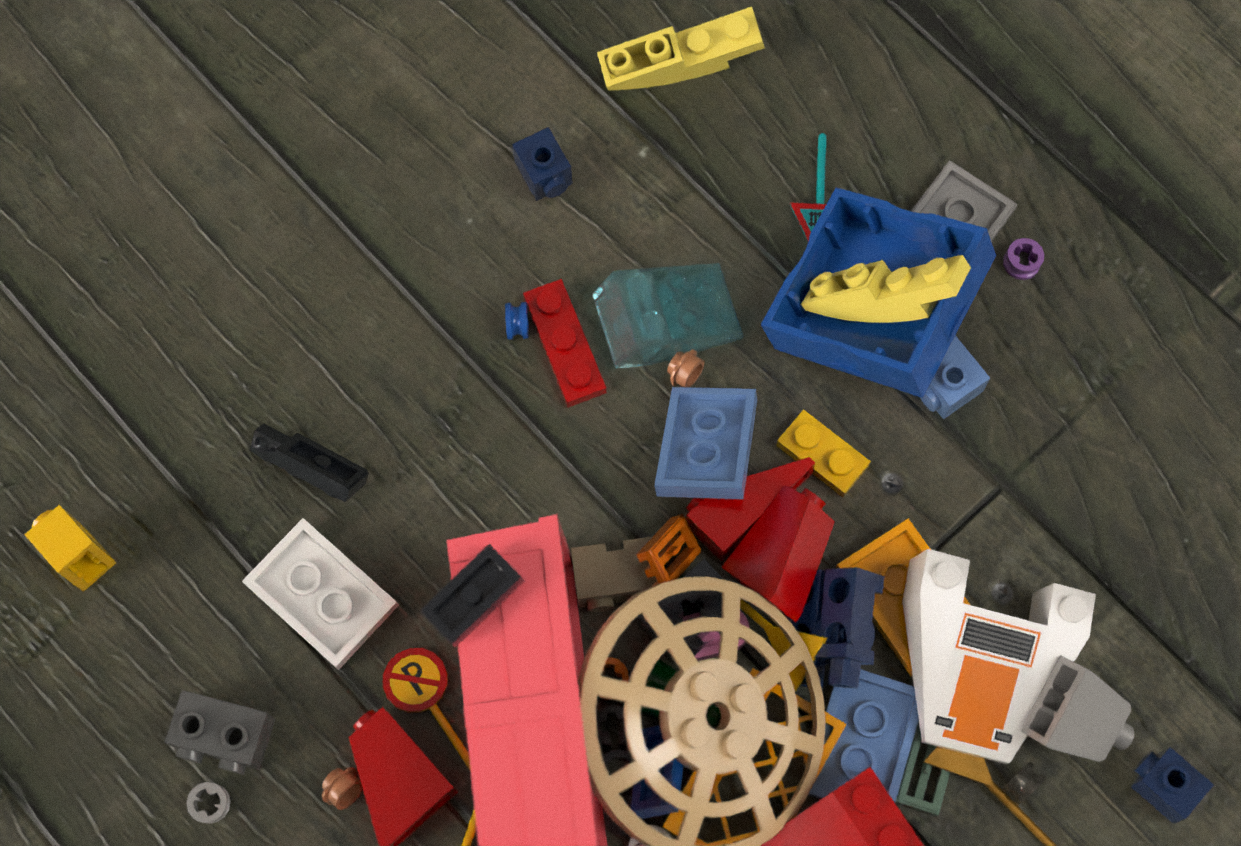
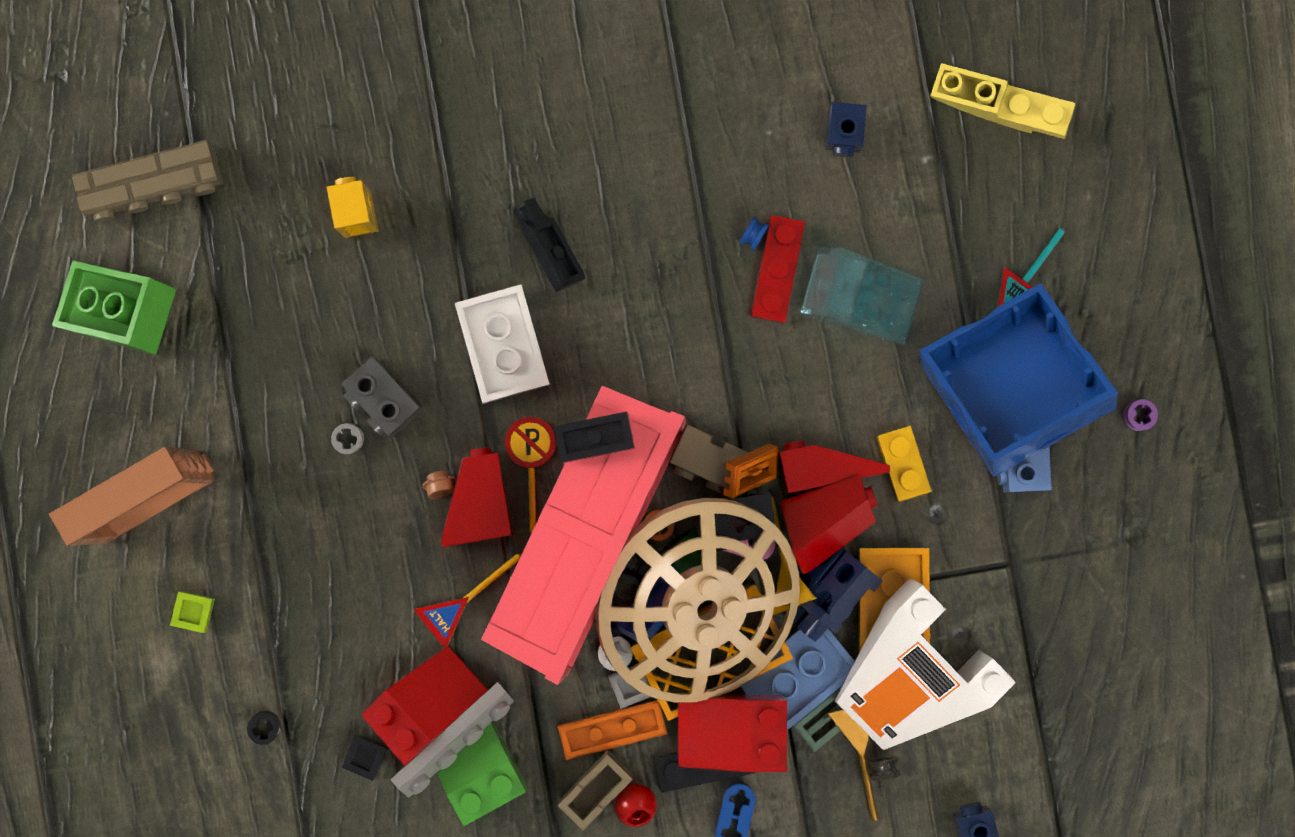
camera: 25 degrees right, 15 degrees up
medium blue plate [654,387,757,499] -> none
nougat plate [667,349,705,387] -> none
light yellow slope [801,255,971,323] -> none
light grey tile [911,160,1018,242] -> none
light grey torso [1021,655,1134,762] -> none

